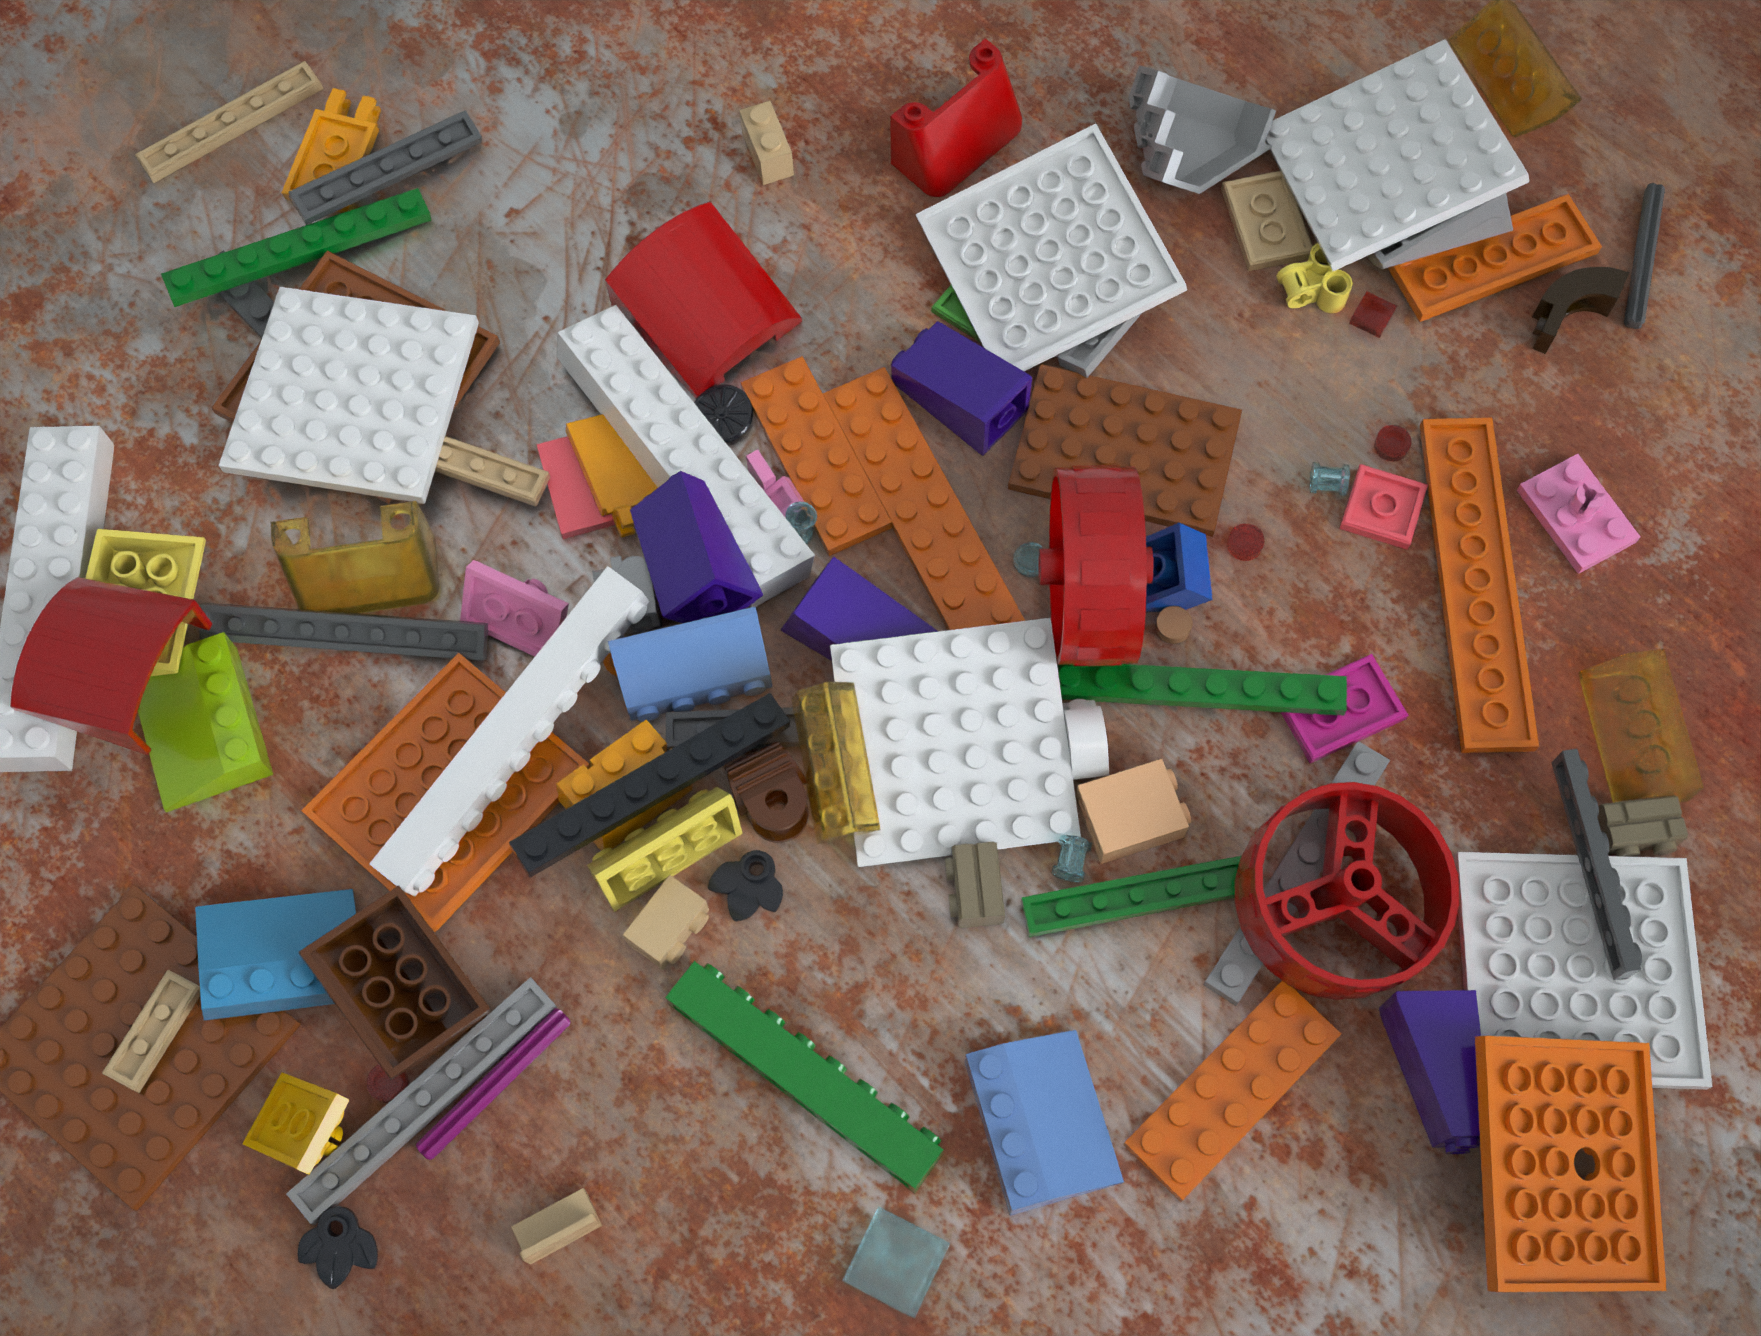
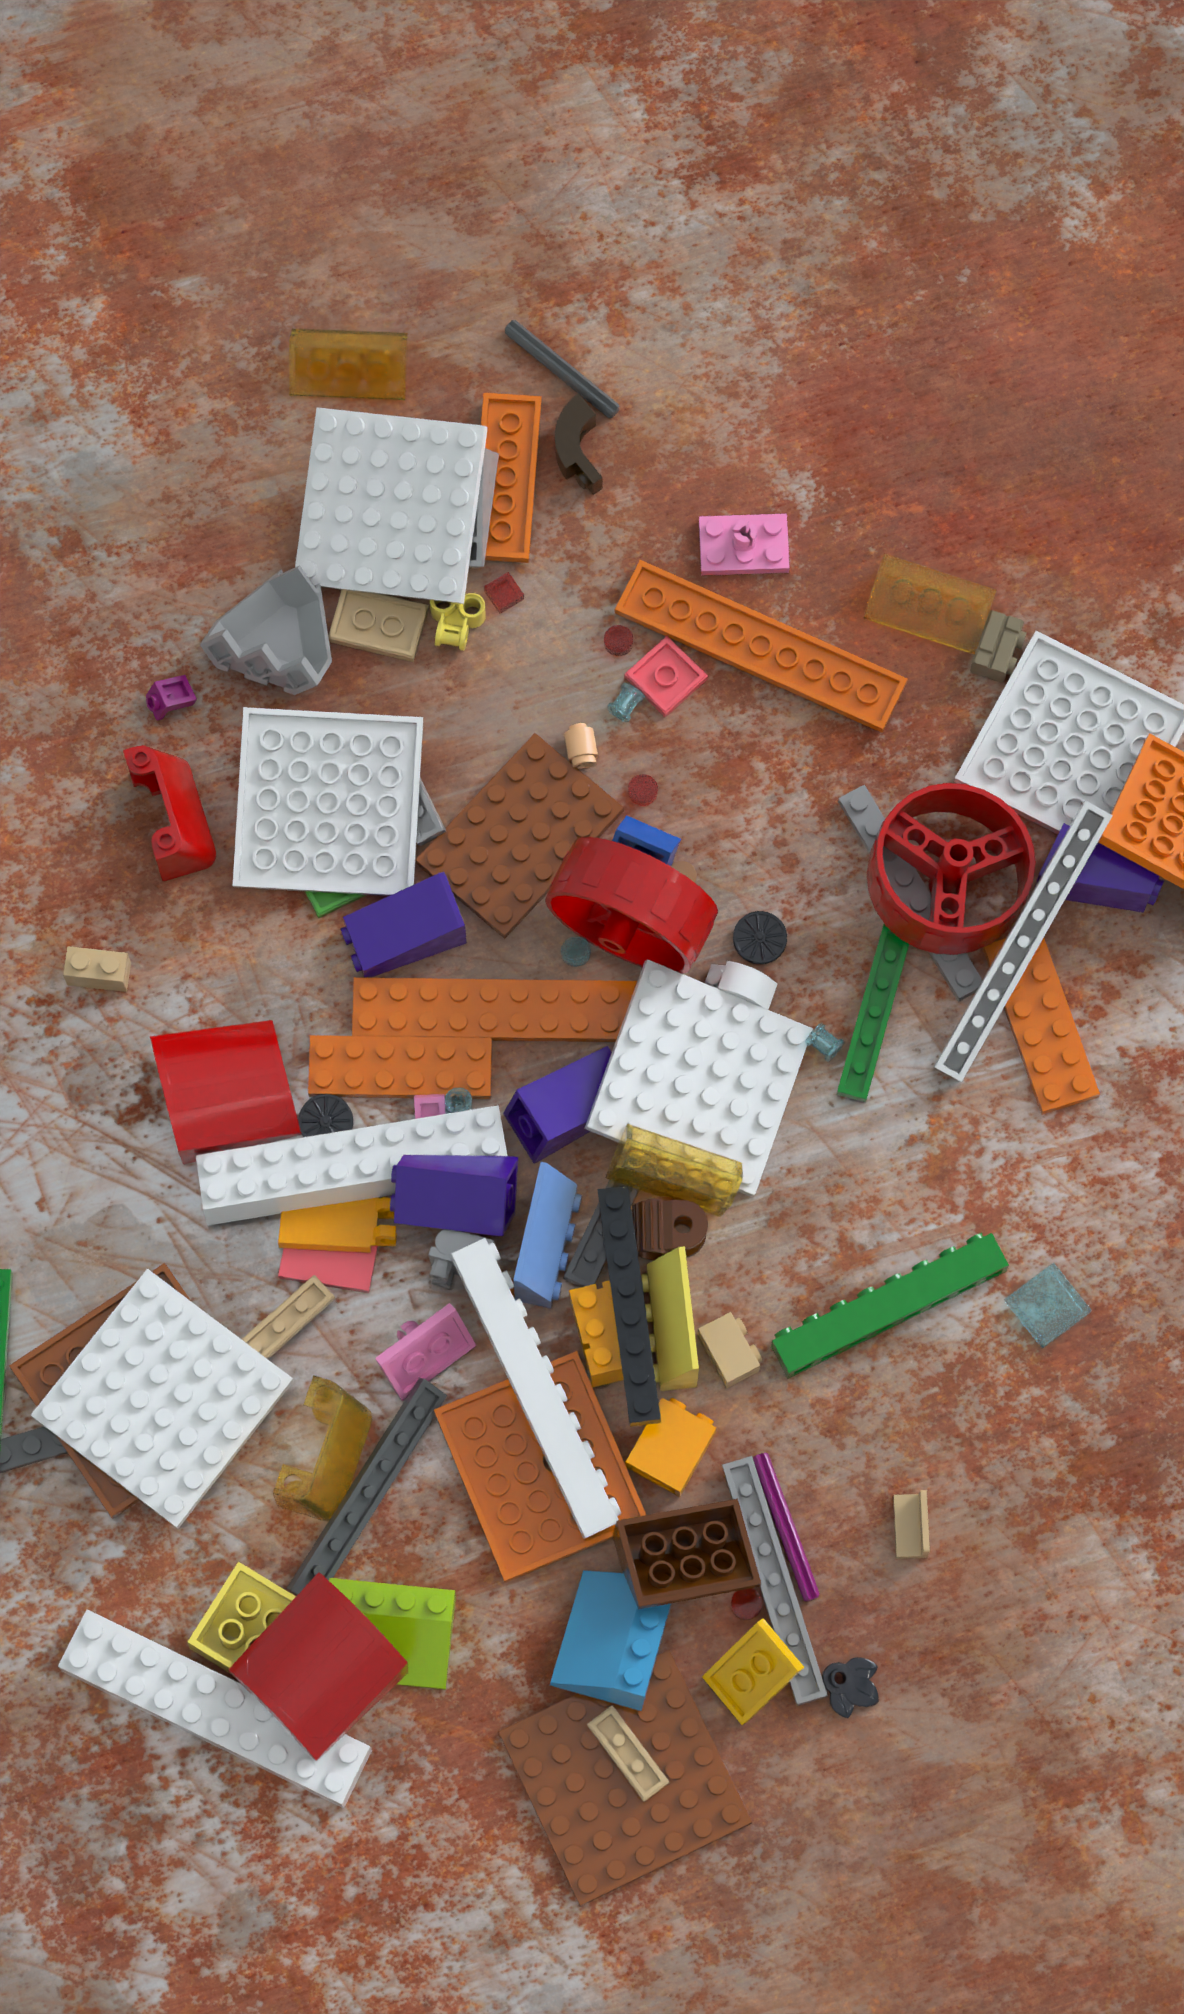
camera: 65 degrees left, 5 degrees up
black plate [708,850,783,922] -> none
bright pink tile [746,450,776,491] -> none
dark tan brick [945,842,1005,928] -> none
medium blue slope [965,1030,1124,1216] -> none
green plate [1057,664,1347,716] -> none
light nougat brick [1075,759,1191,864] -> none
dark pink tile [1280,654,1409,764] -> none
dark grey plate [1551,749,1642,980] -> none
none -> magenta bracket [146,675,197,721]
none -> light nougat brick [564,723,598,769]
none -> light orange brick [626,1398,717,1497]
none -> black wheel [733,911,787,965]
none -> white brick [934,801,1113,1082]

